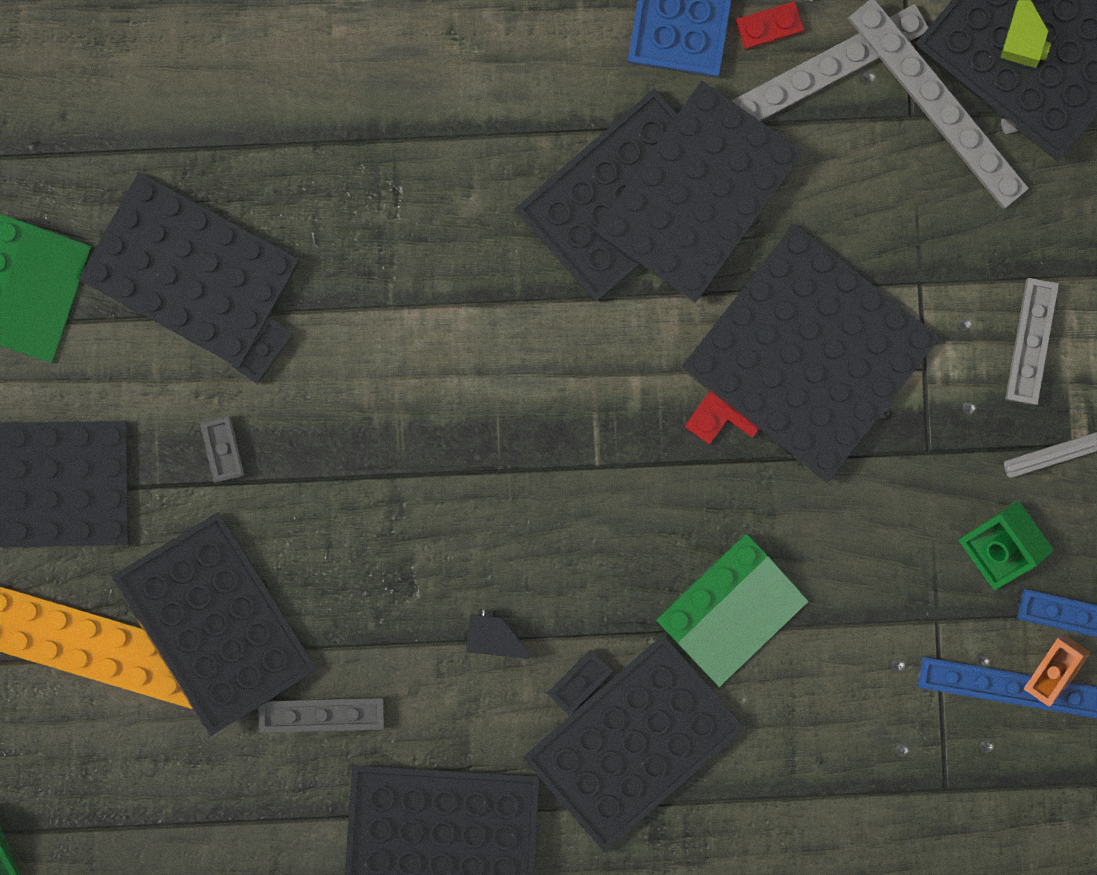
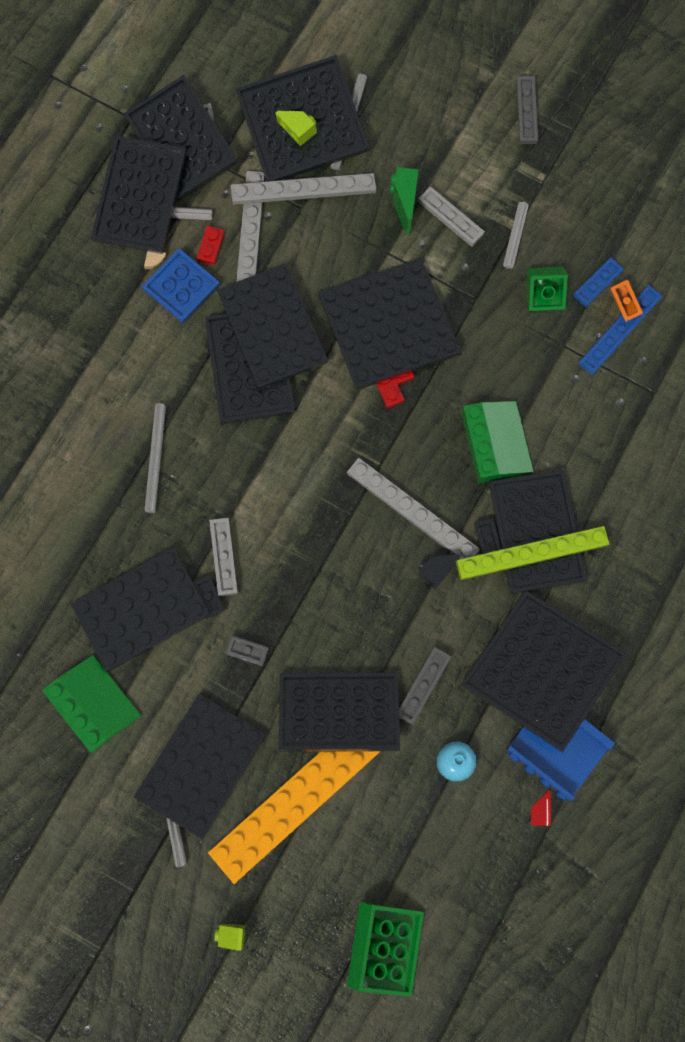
camera: 60 degrees left, 10 degrees down
none -> light grey axle [145,403,166,513]
none -> light grey plate [209,518,238,597]
none -> light grey plate [347,458,480,559]
none -> green slope [390,167,419,236]
none -> medium azure cylinder [437,742,476,782]
none -> lime plate [456,526,610,580]

